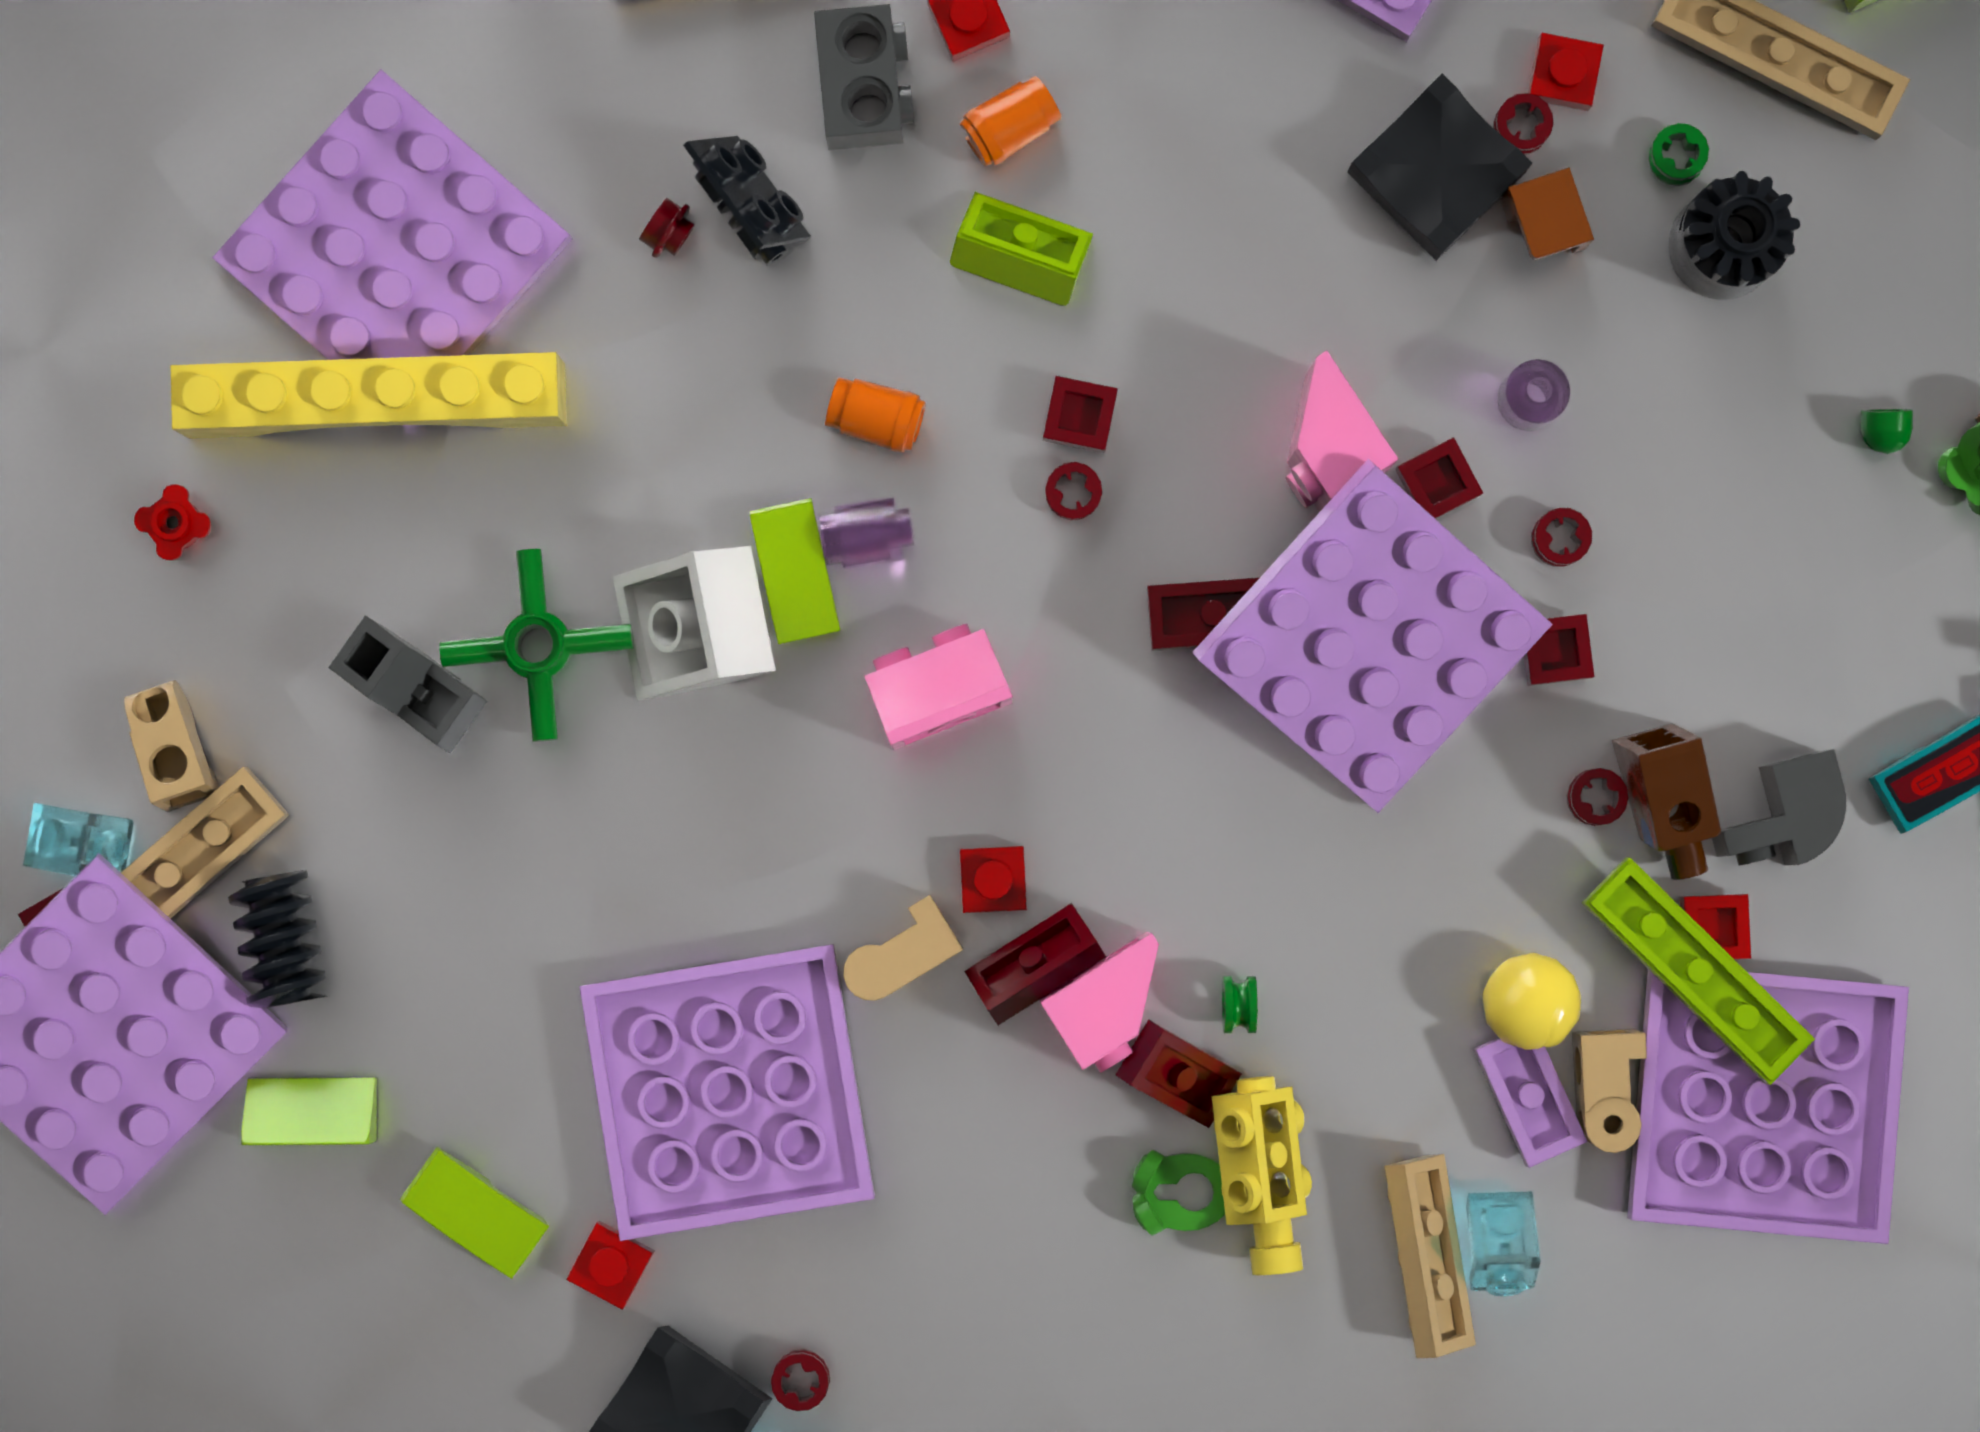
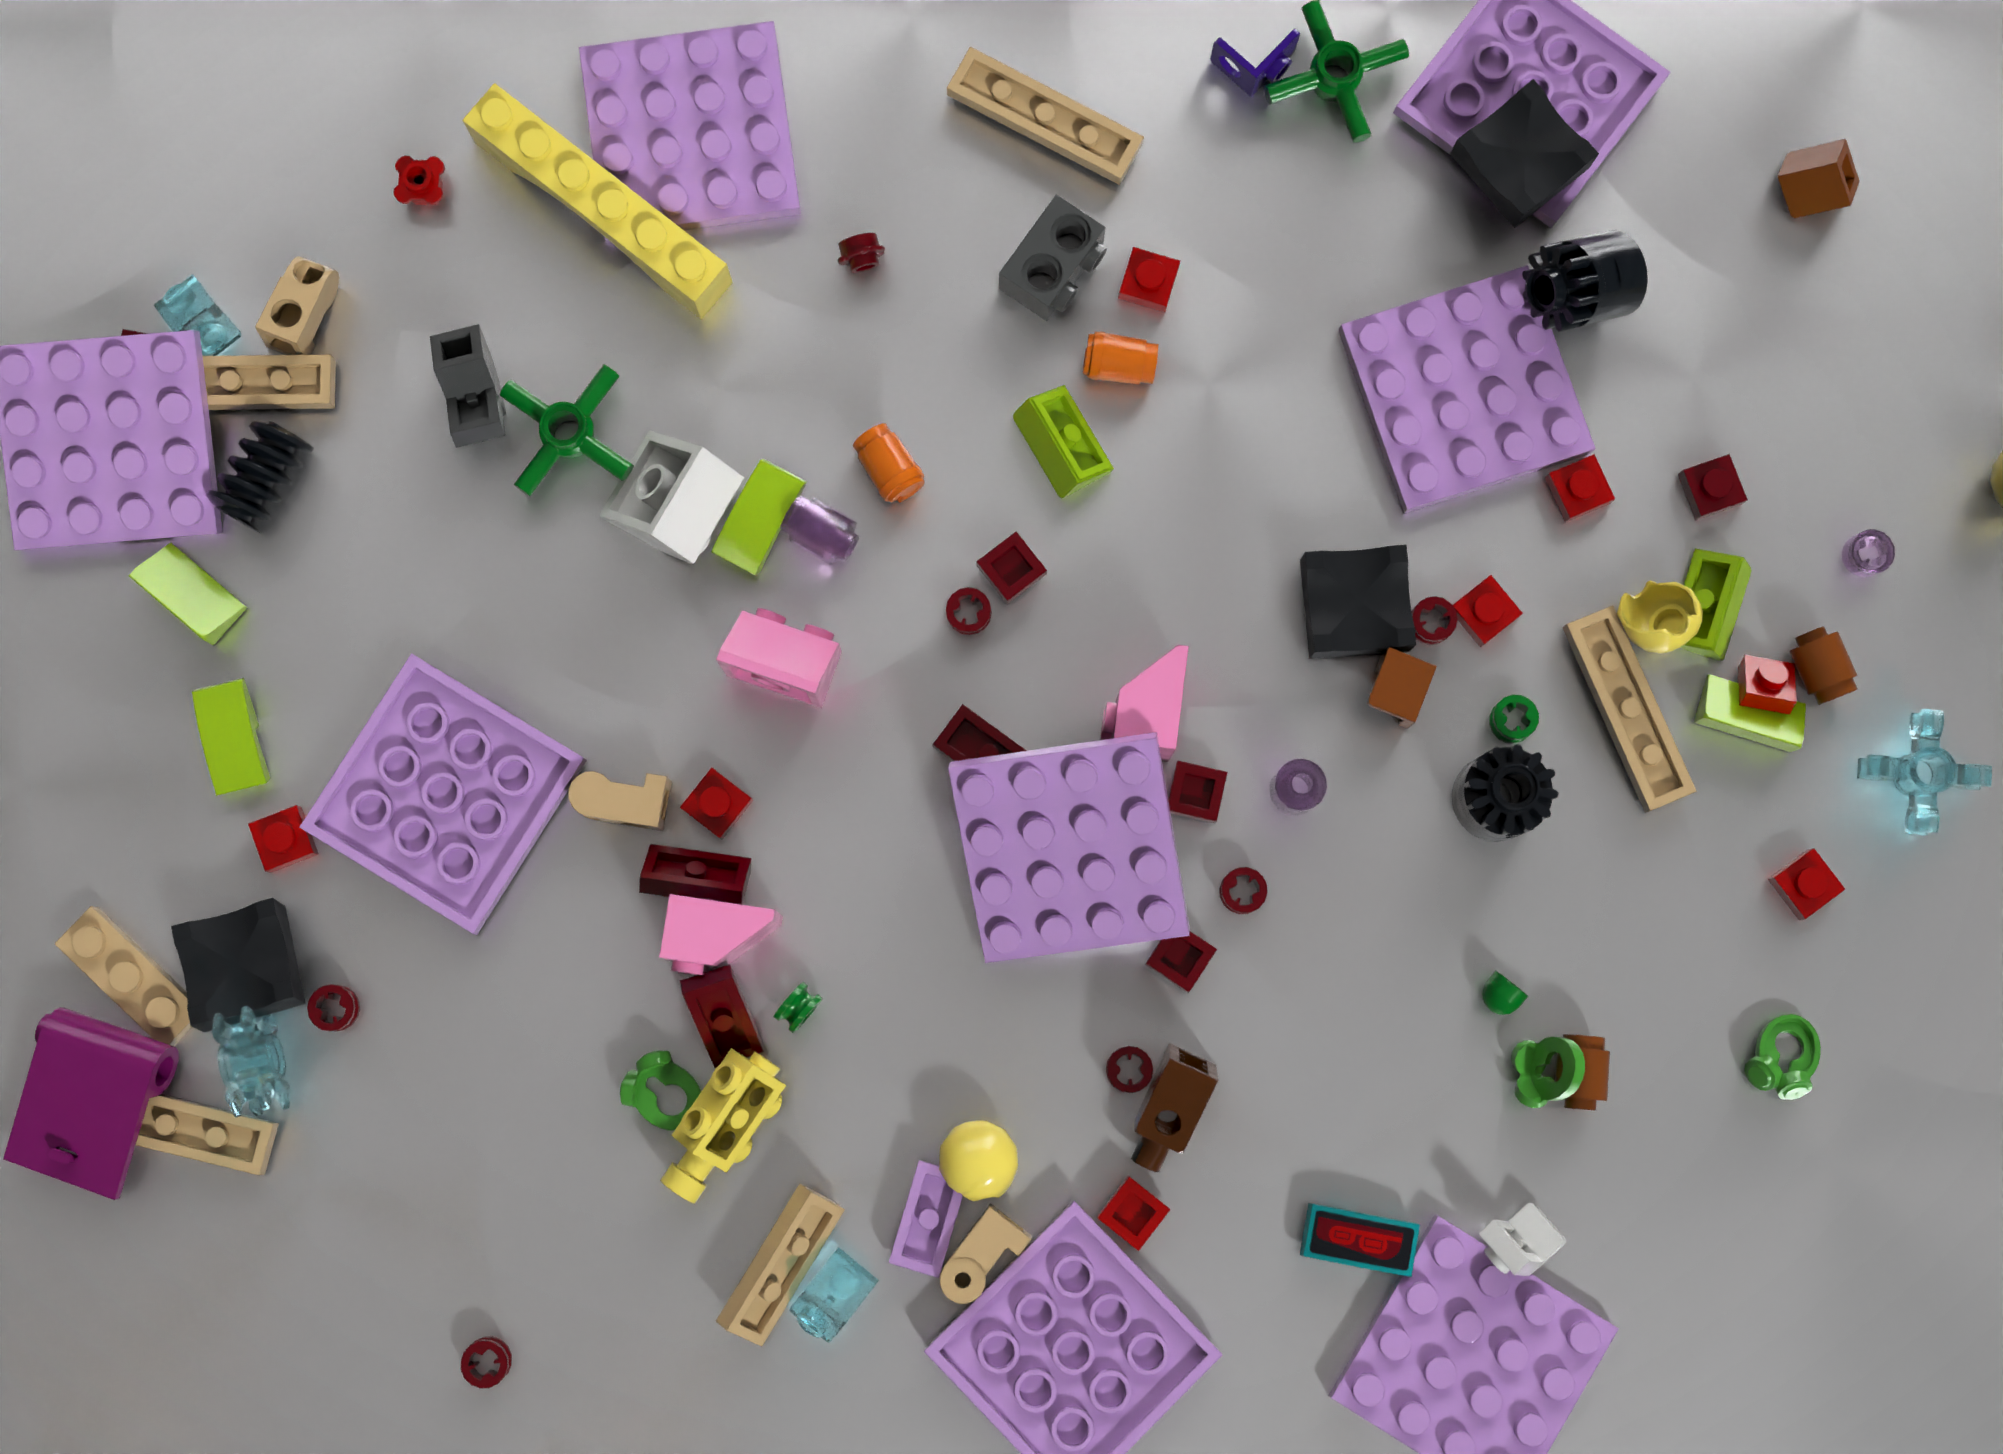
camera: 35 degrees right, 5 degrees down
black hinge [683,136,811,266] -> none
lime tile [1582,857,1815,1085] -> none
dark grey brick [1712,749,1846,866] -> none

